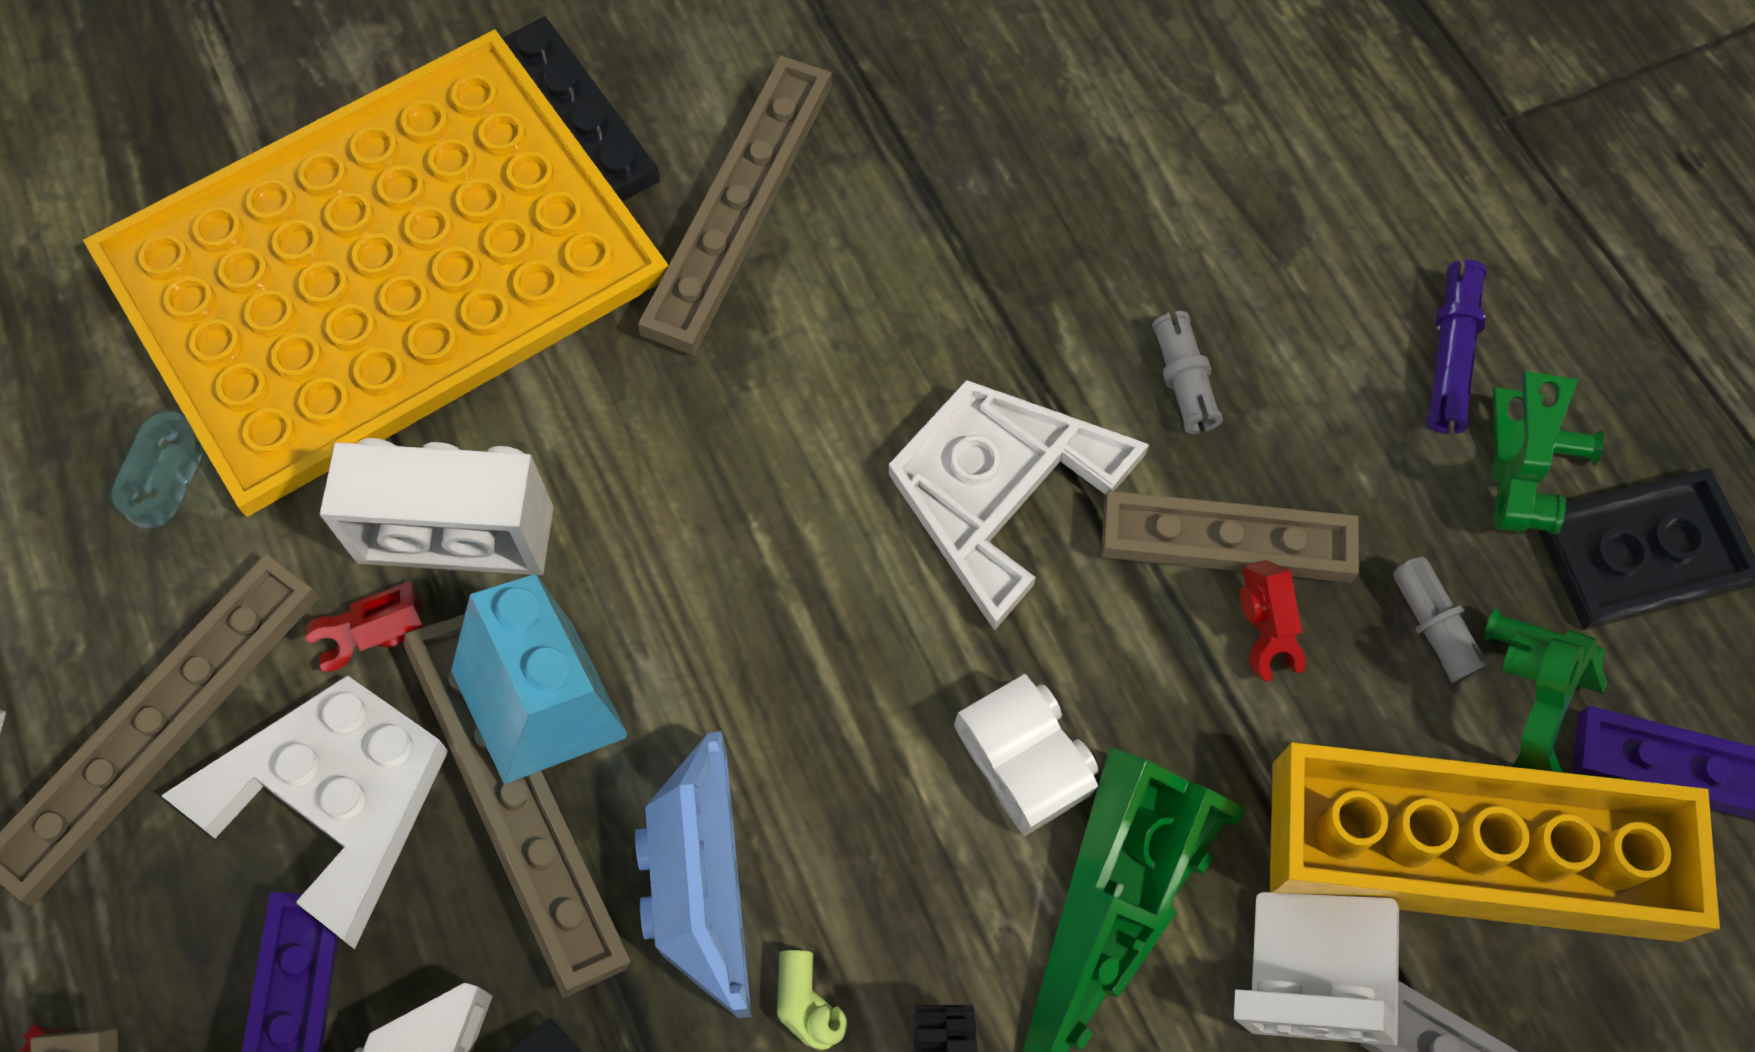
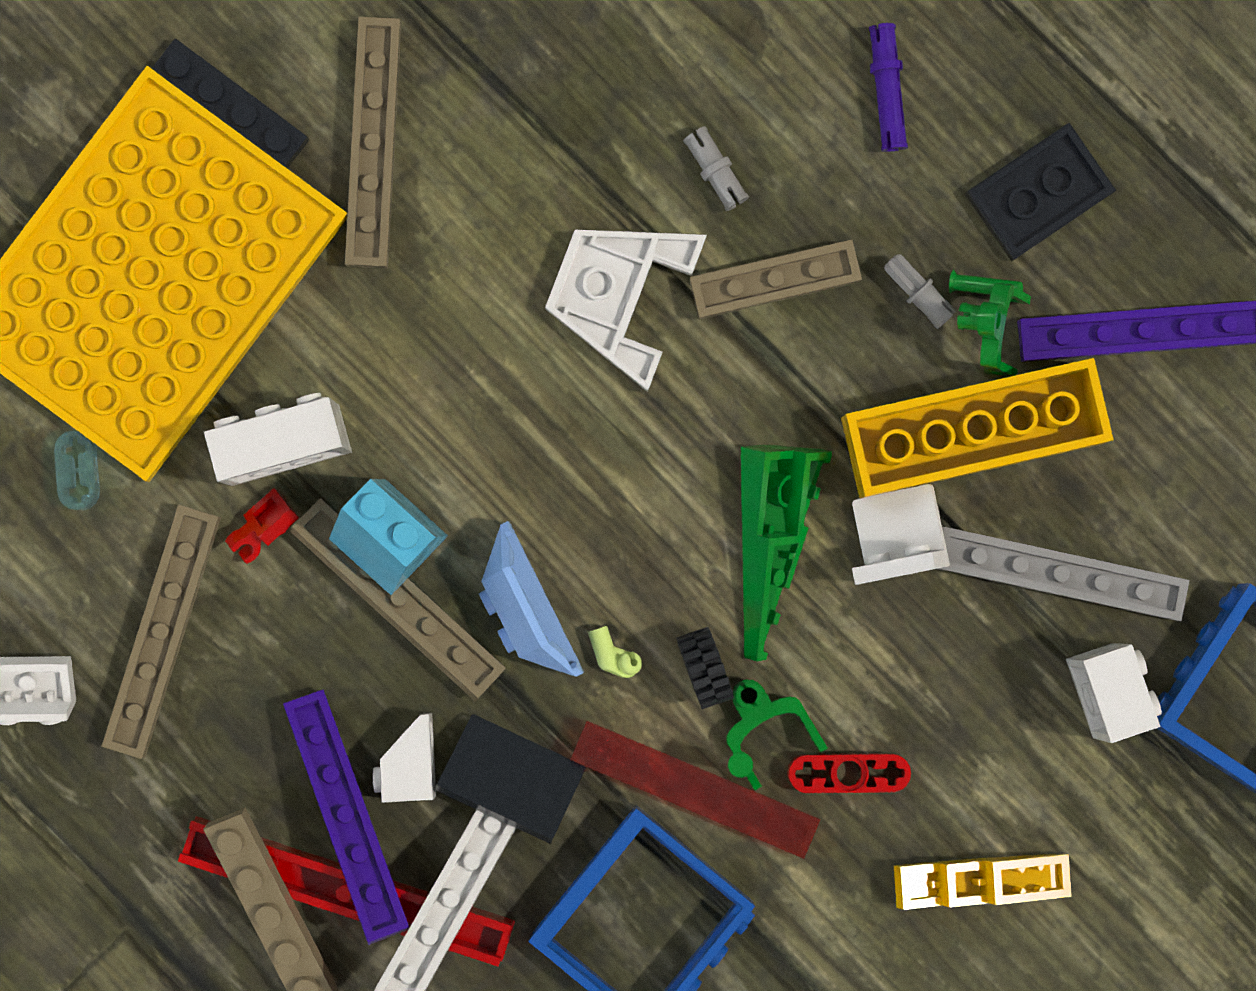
camera: 25 degrees left, 20 degrees up
white wing [161,676,448,949] -> none
white brick [954,674,1099,837] -> none
red plate [1240,560,1306,682] -> none
green piece [1491,371,1604,534] -> none

